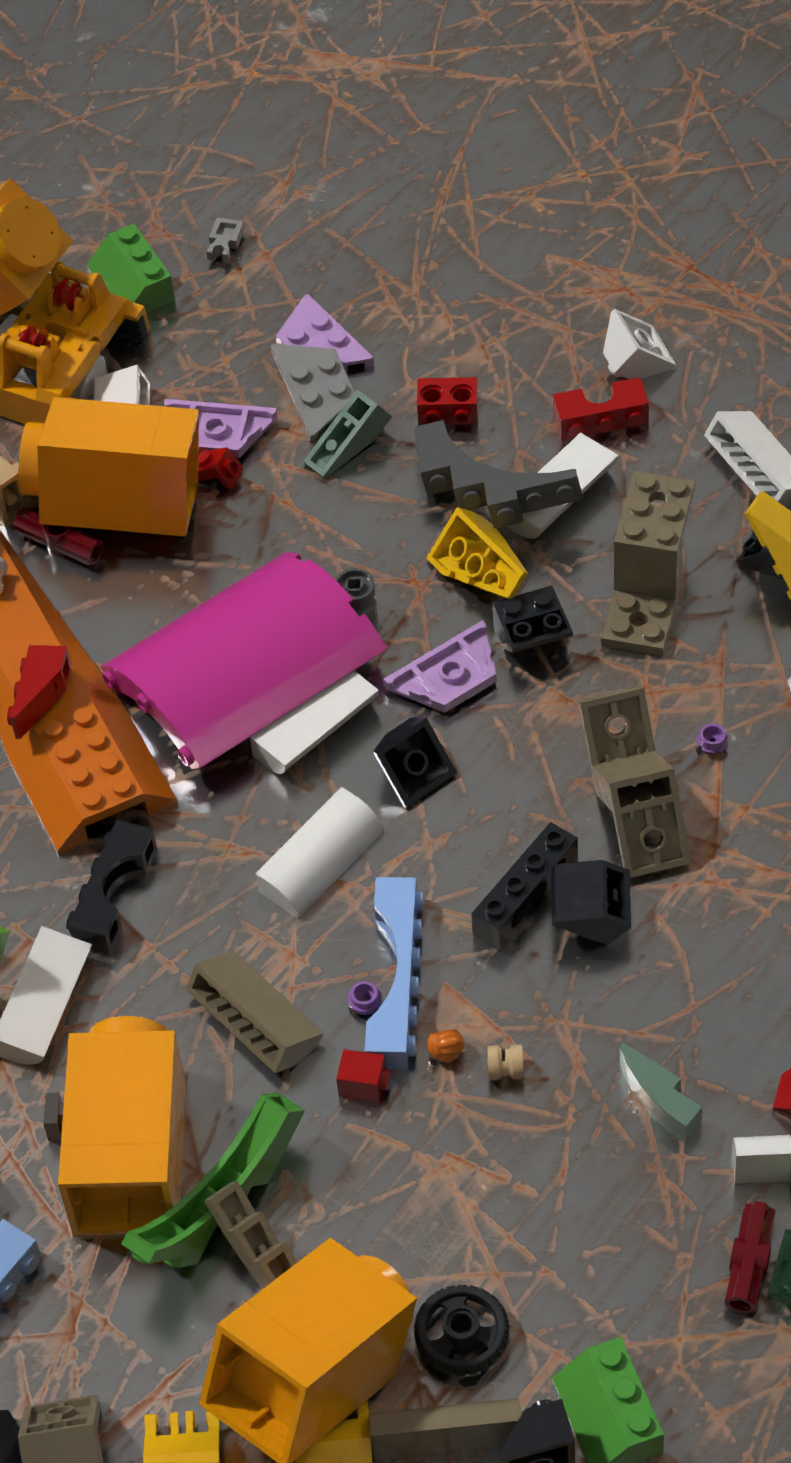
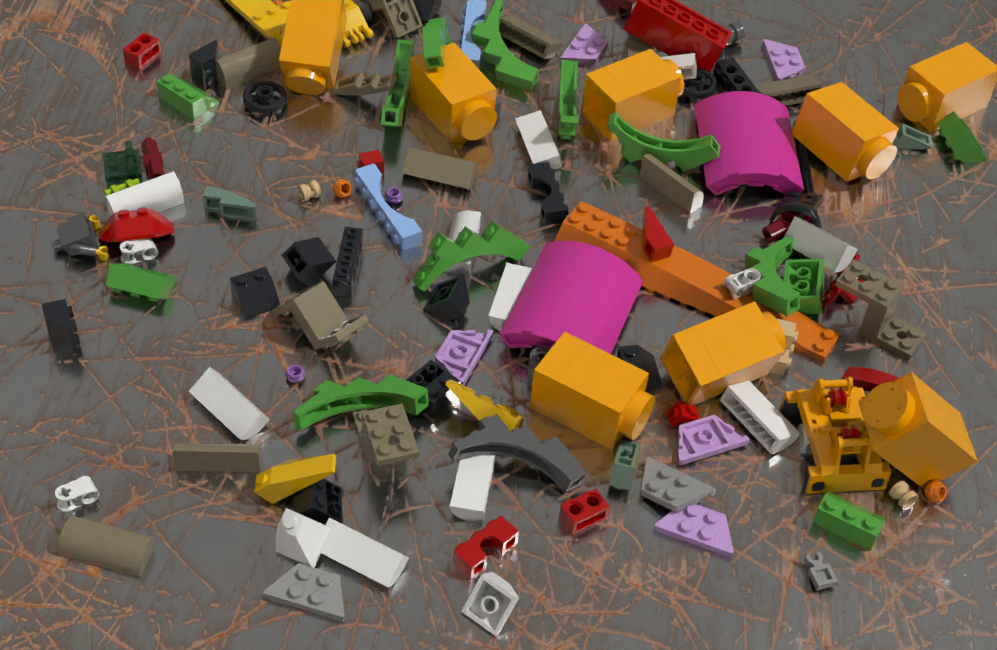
camera: 140 degrees right, 5 degrees down
none -> black slope [230,267,280,319]
none -> bright green arch [293,375,429,431]
none -> bright green arch [412,220,530,291]
none -> bright green arch [422,17,451,69]
none -> light orange container [530,332,655,450]
none -> black slope [617,345,663,389]

